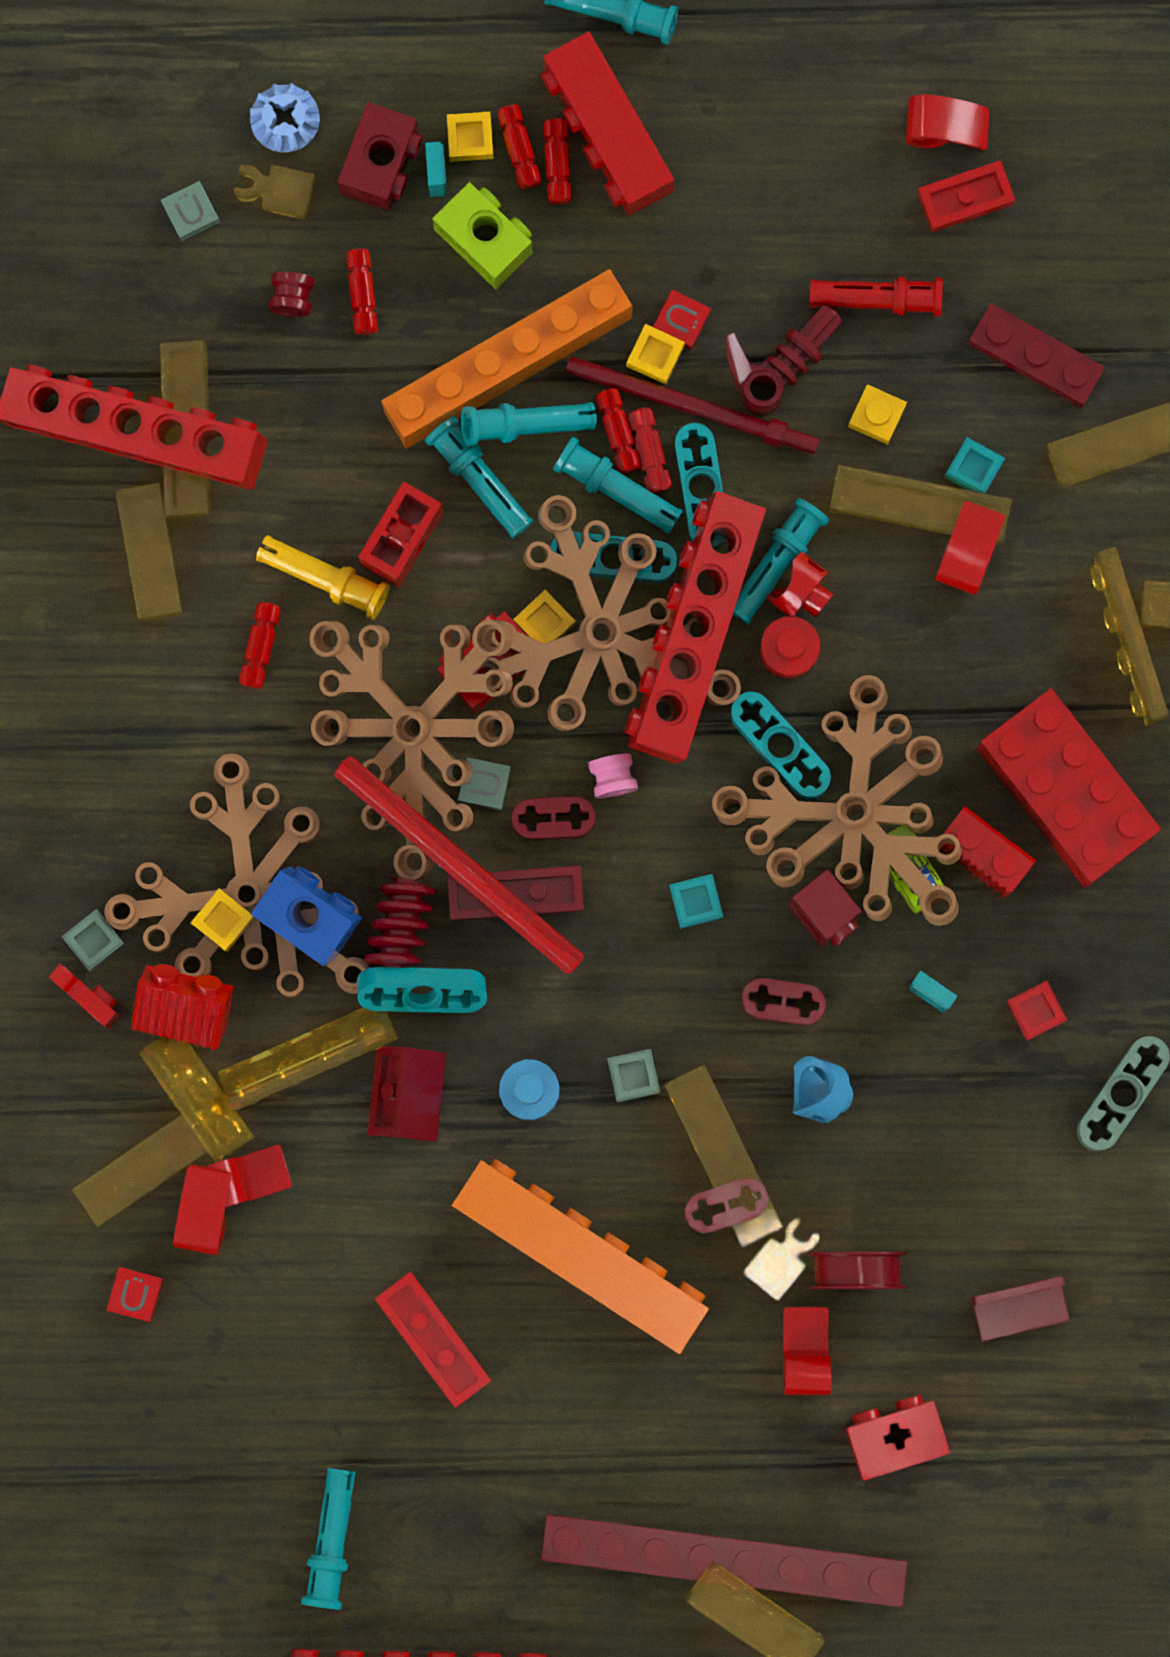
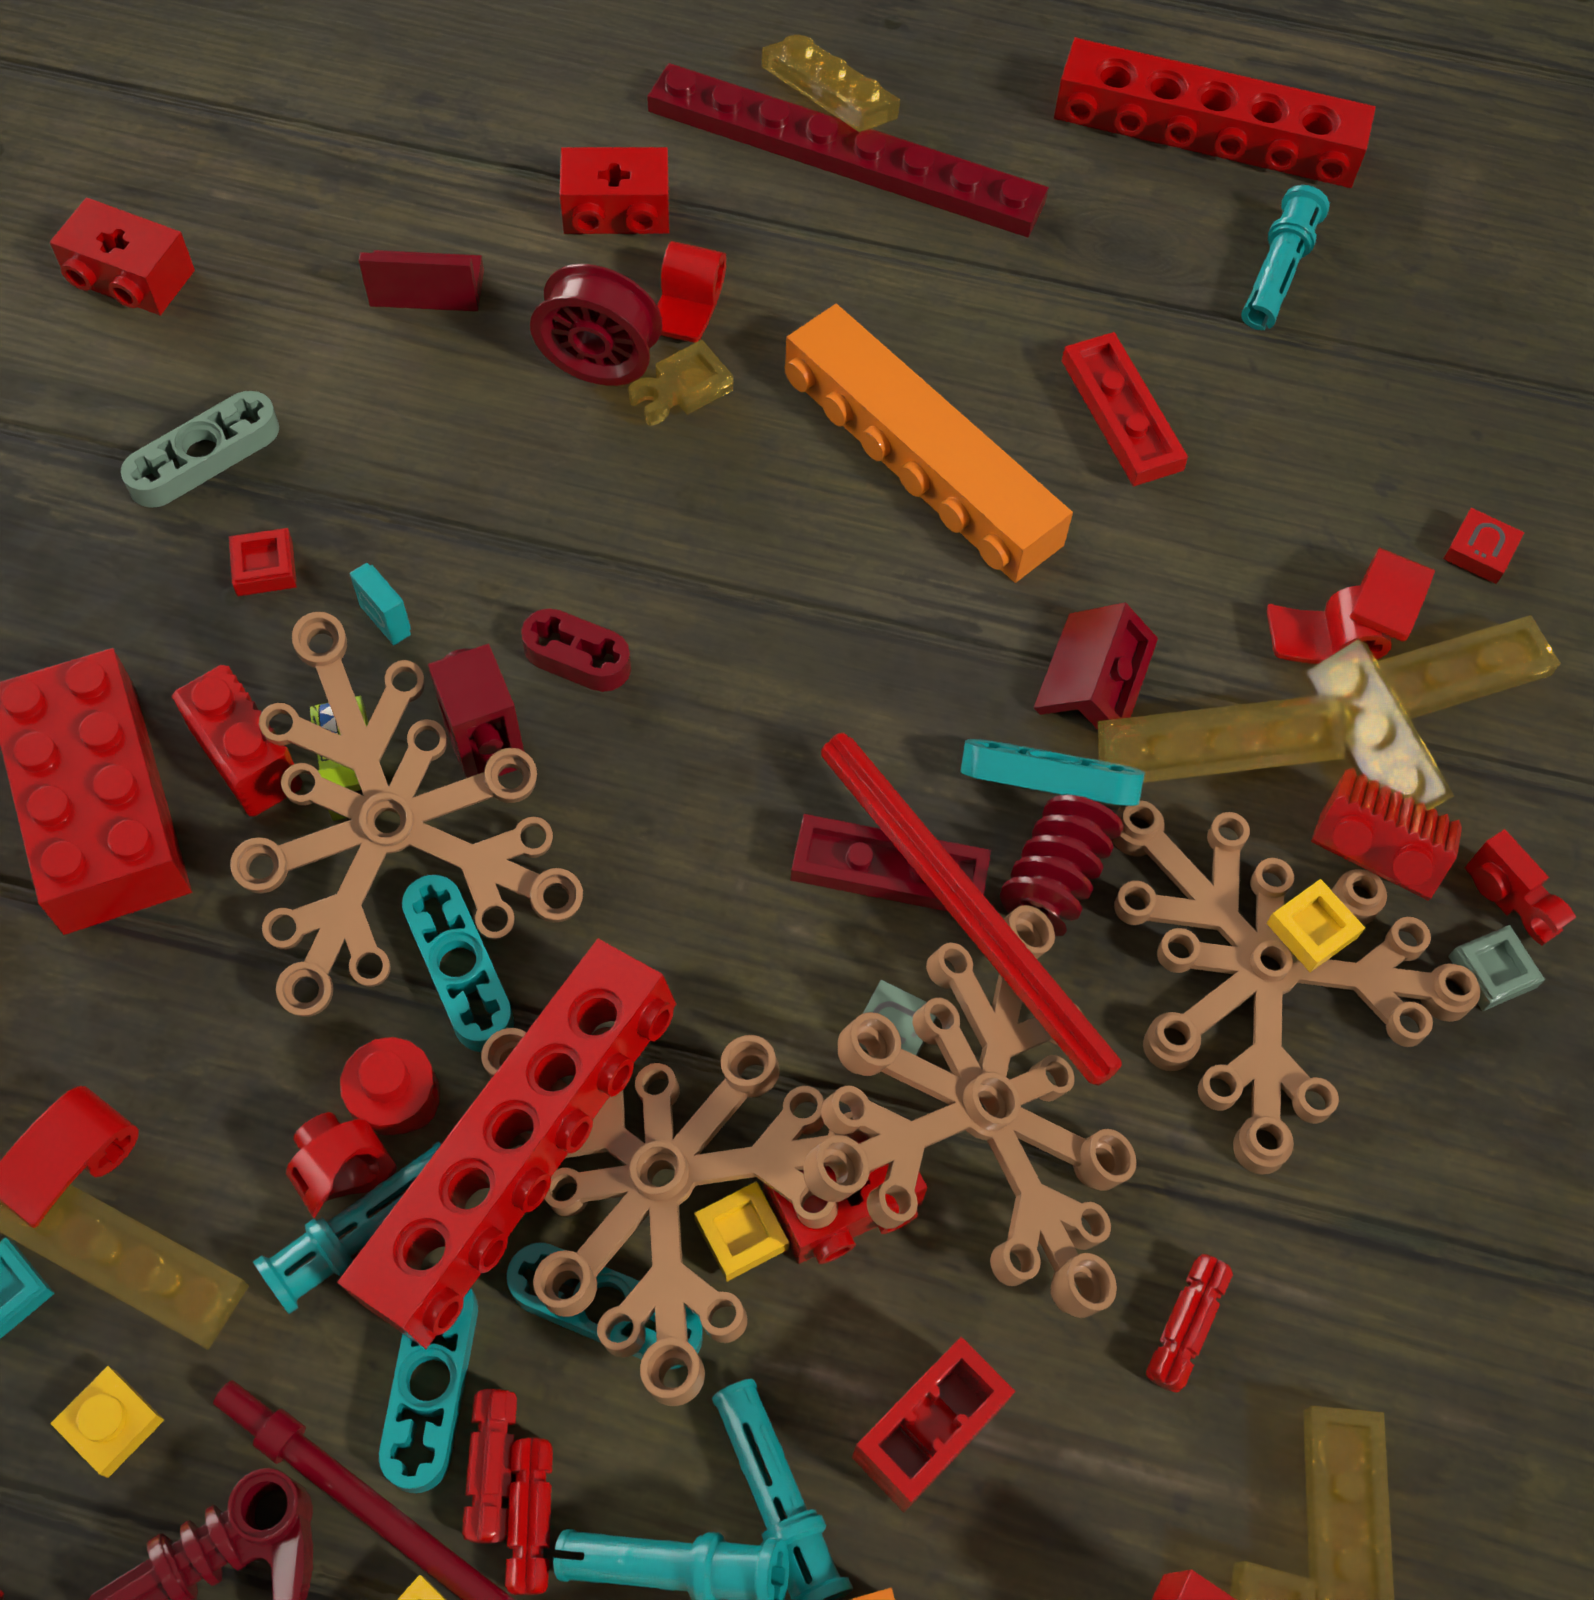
camera: 170 degrees left, 20 degrees down
blue brick [251,866,362,966] -> none
yellow pin [256,535,390,620] -> none
dark azure piece [499,1059,560,1120] -> none
dark red beam [511,797,596,841] -> none
teal pin [553,437,683,535] -> none
bright pink wheel [588,753,638,799] -> none
sand green tile [607,1049,660,1103] -> none
clear yellow plate [664,1065,783,1247] -> none
teal tile [669,874,723,929] -> none
dark red beam [684,1178,768,1233] -> none
dark azure piece [792,1056,853,1123] -> none

